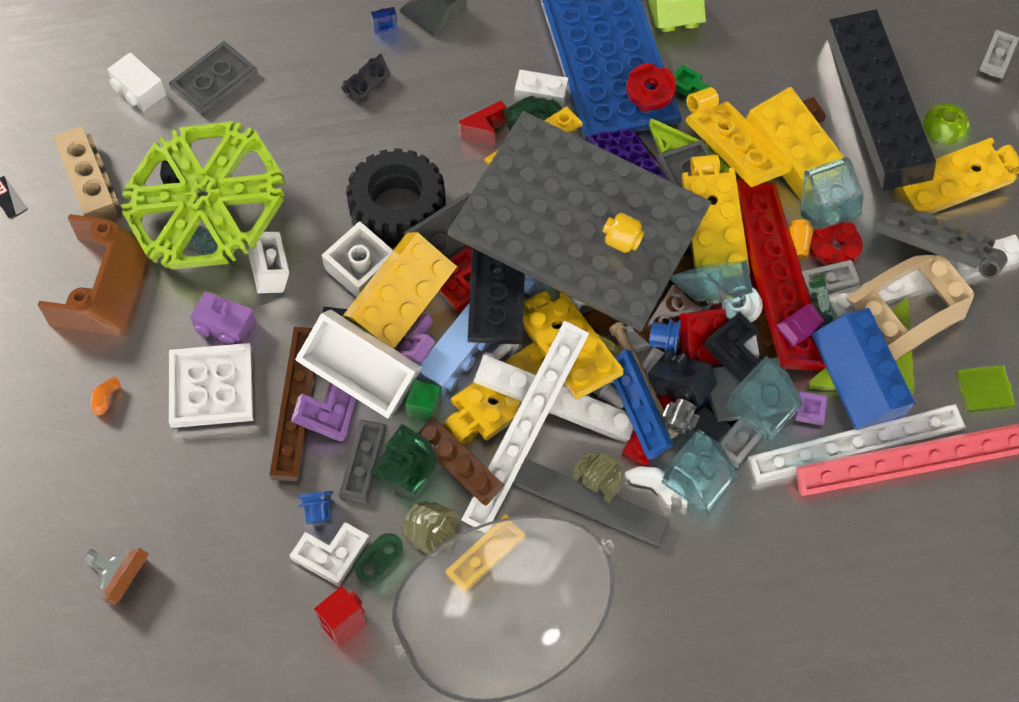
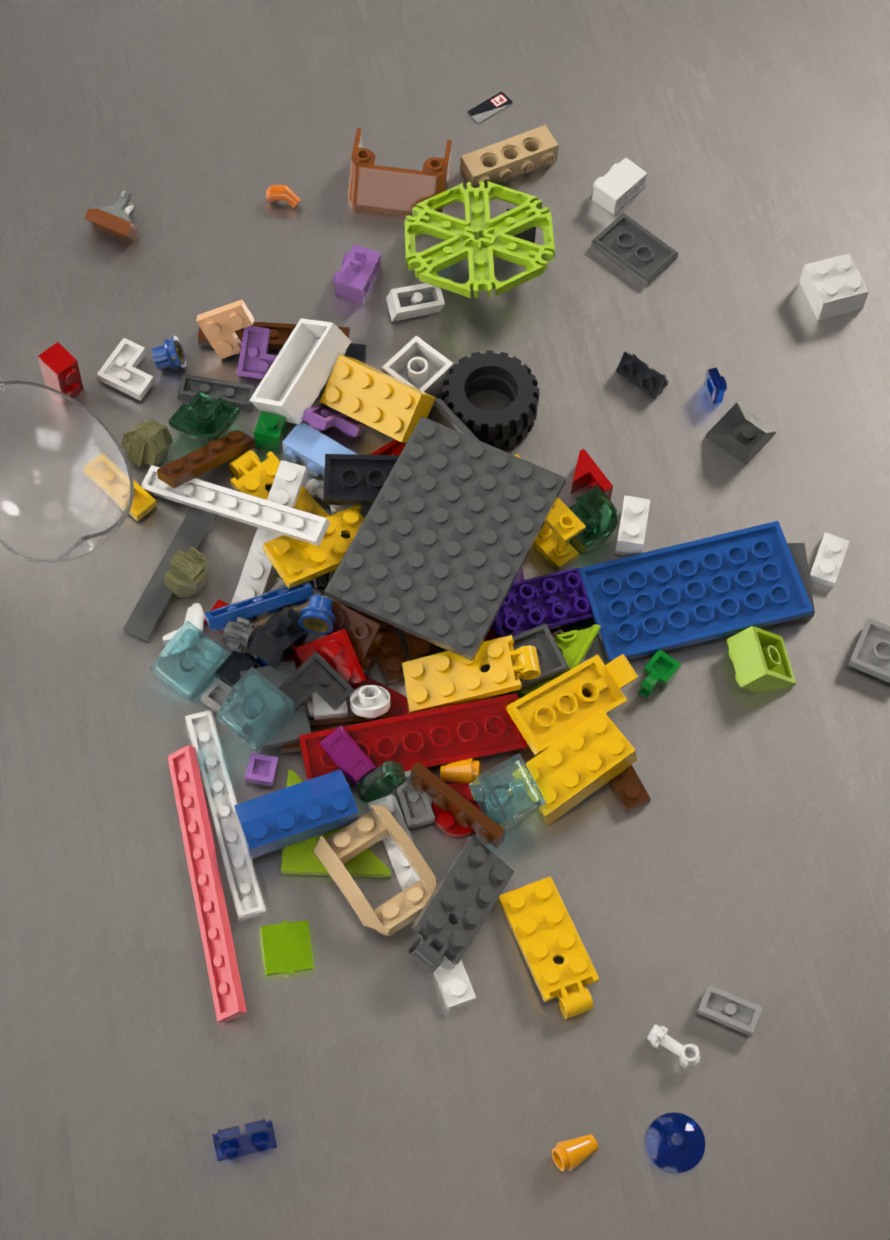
camera: 85 degrees right, 0 degrees up
white plate [169,343,254,428] -> none
clear green plate [354,533,403,585] -> none
yellow head [602,213,645,253] -> none
red plate [626,63,676,112] -> none
clear light blue slope [671,261,753,305] -> none
black brick [828,9,936,191] -> none
clear neon green piece [923,103,970,144] -> none
none -> light nougat plate [196,300,254,359]
none -> reddish brown plate [410,762,505,848]

